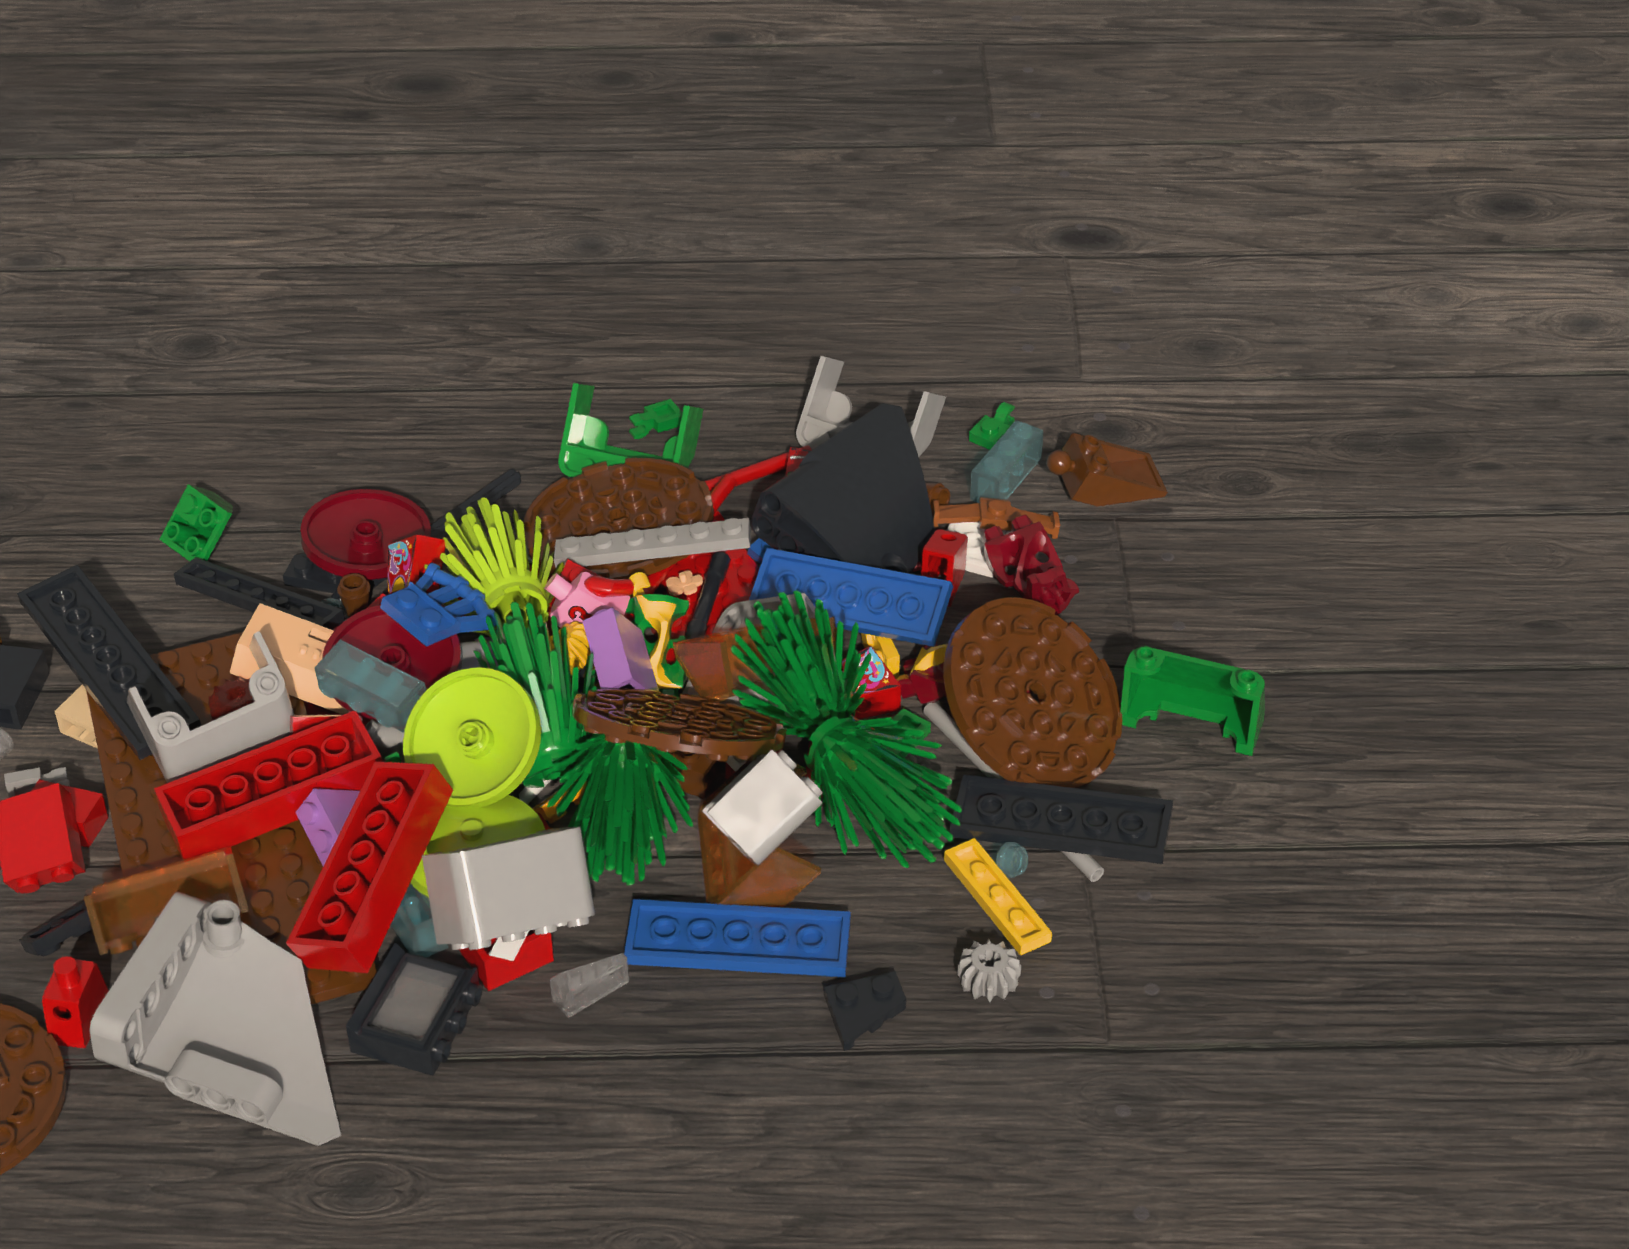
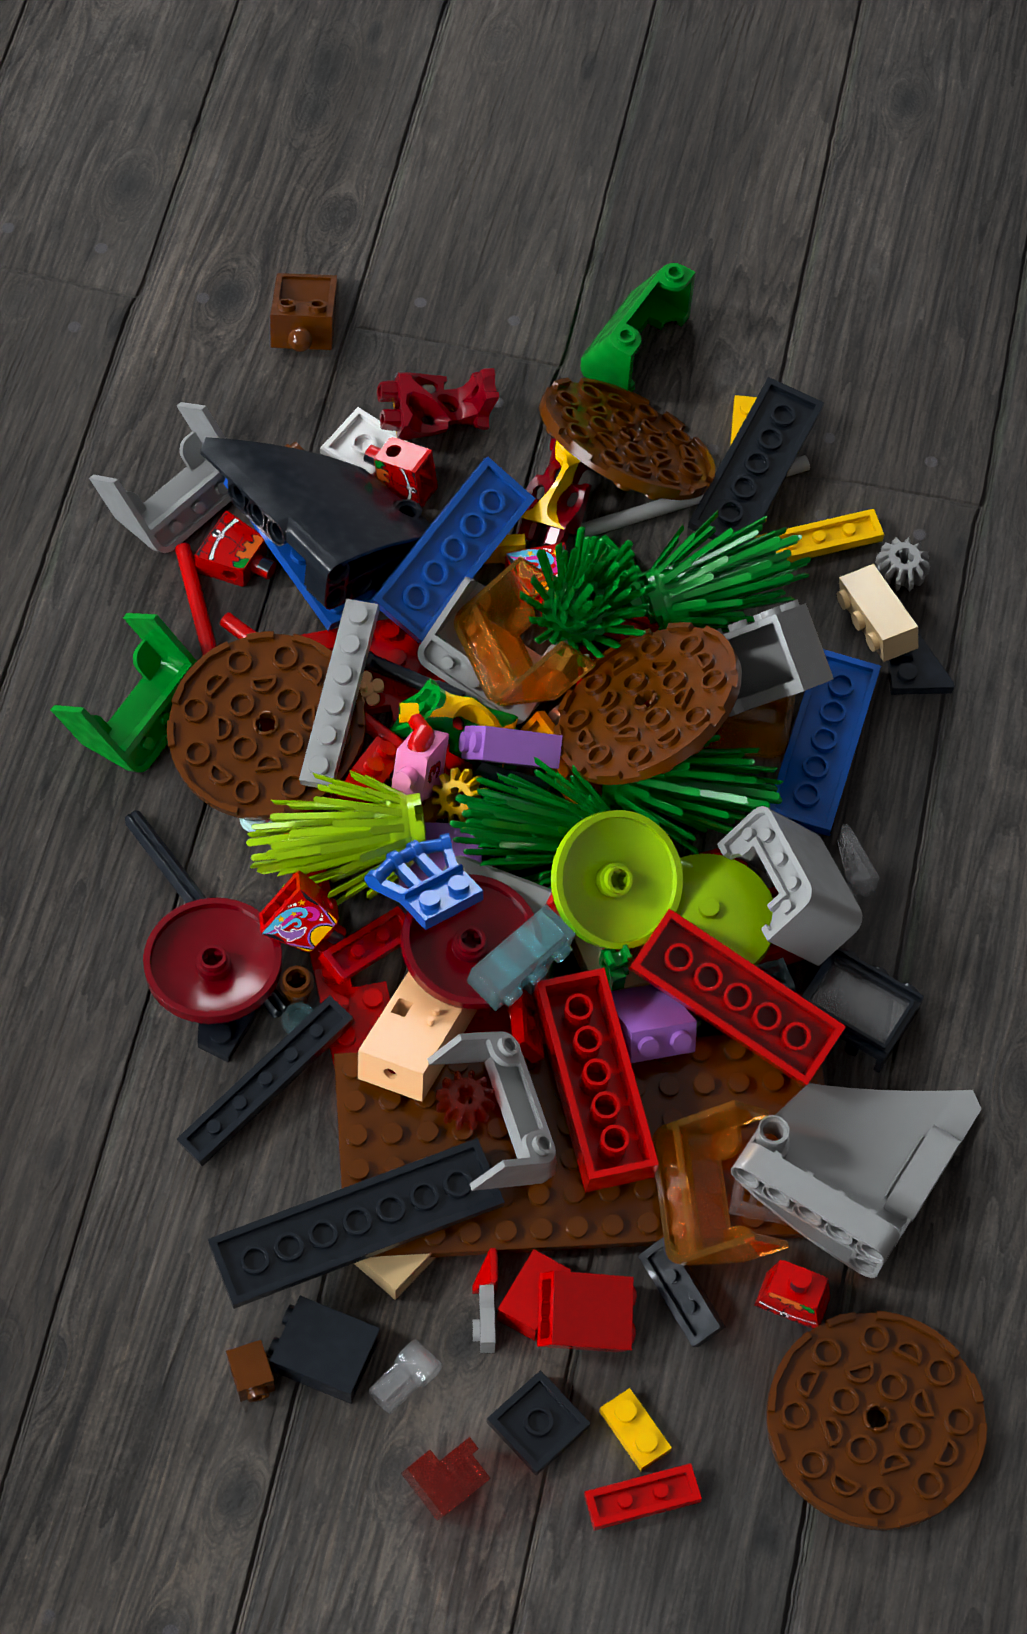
camera: 80 degrees left, 20 degrees up
green slope [159,484,233,561] -> none
green plate [629,399,683,439] -> none
dark orange plate [931,497,1060,539] -> none
green plate [969,402,1015,452] -> none
clear light blue brick [970,420,1043,503] -> none
clear light blue plate [996,842,1028,878] -> none
none -> red slope [472,1248,498,1294]
none -> tan brick [837,564,918,662]

